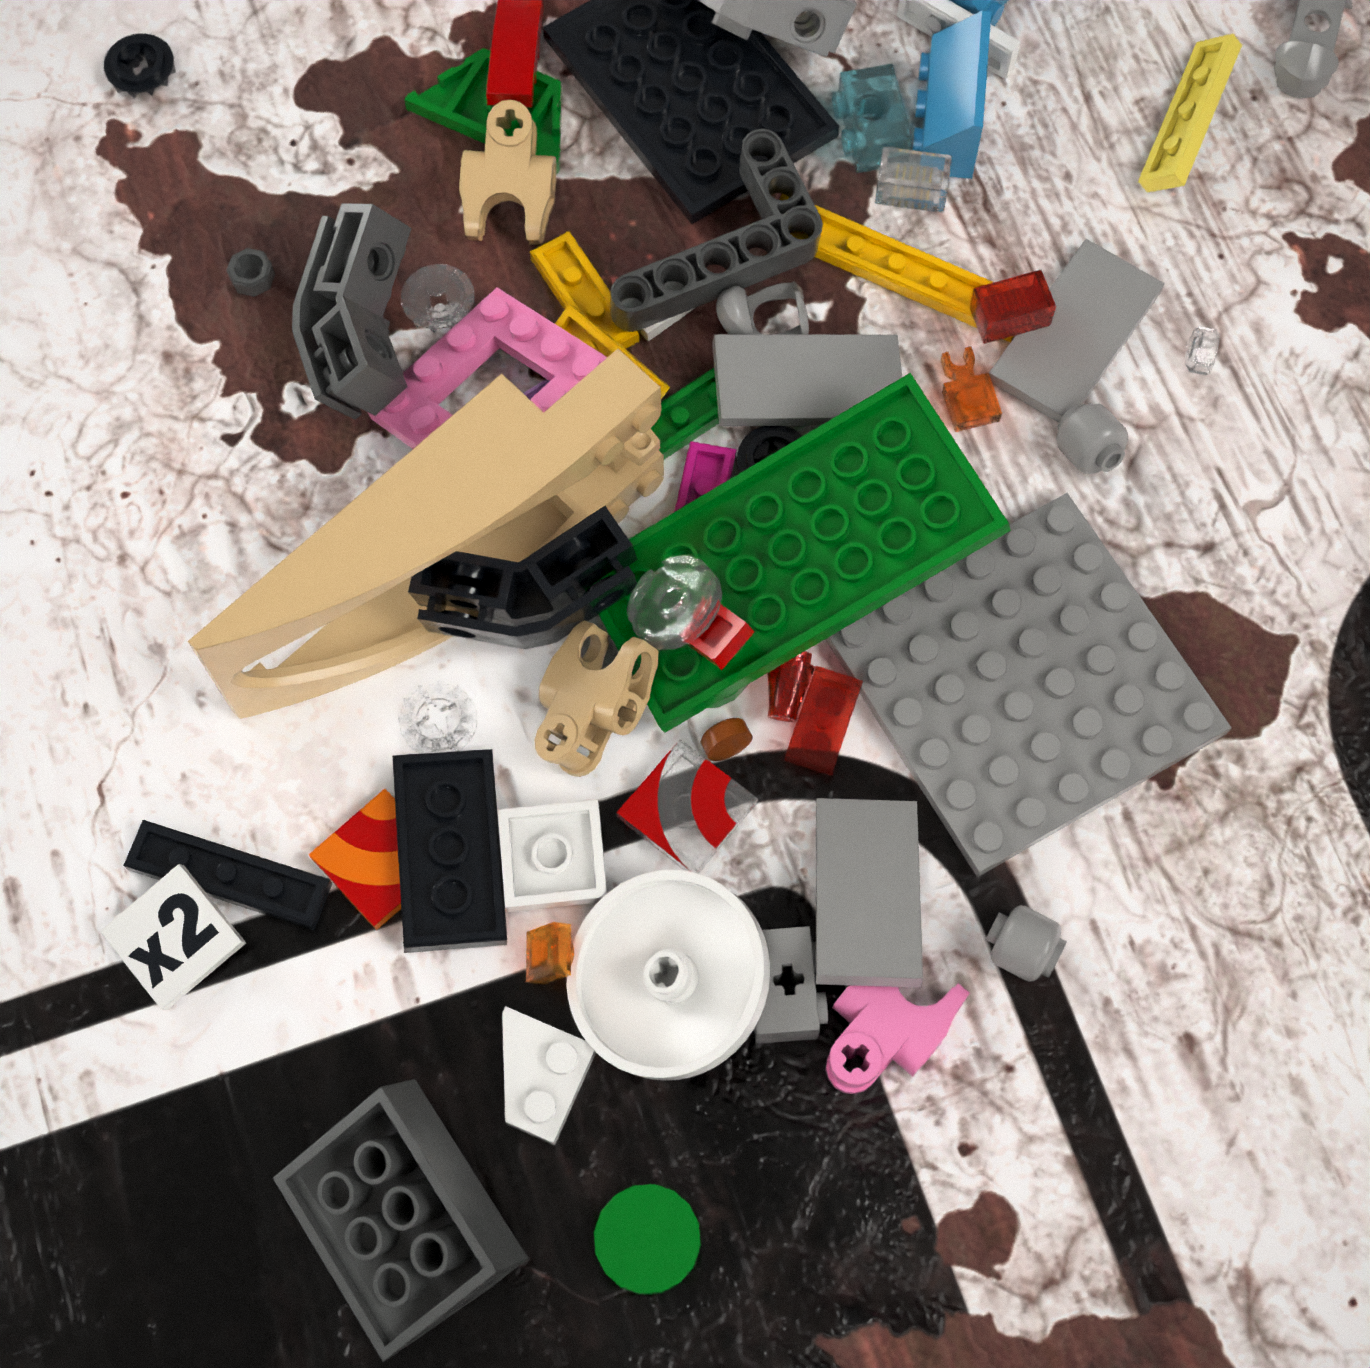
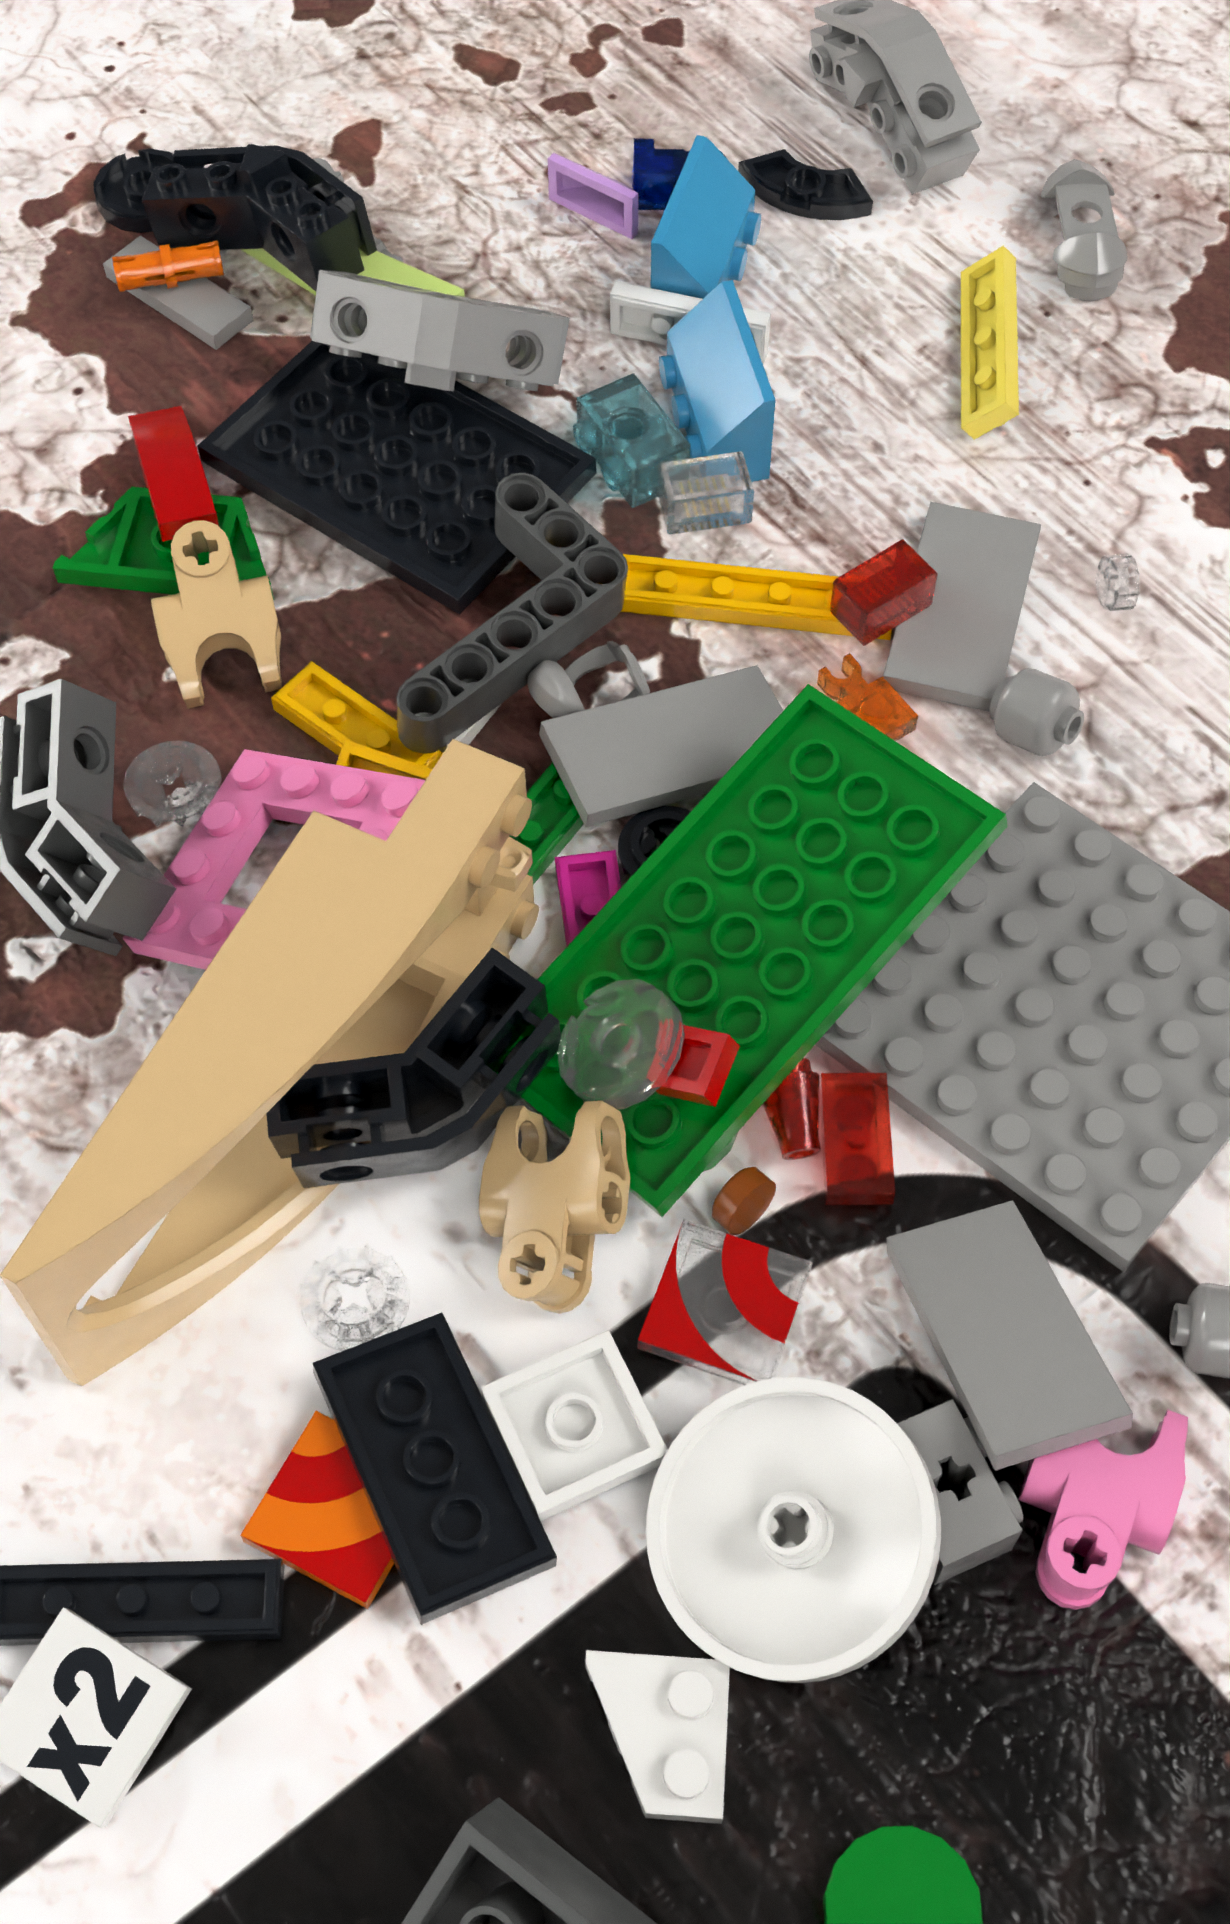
camera: 20 degrees left, 10 degrees down
clear orange plate [526,922,574,984] -> none

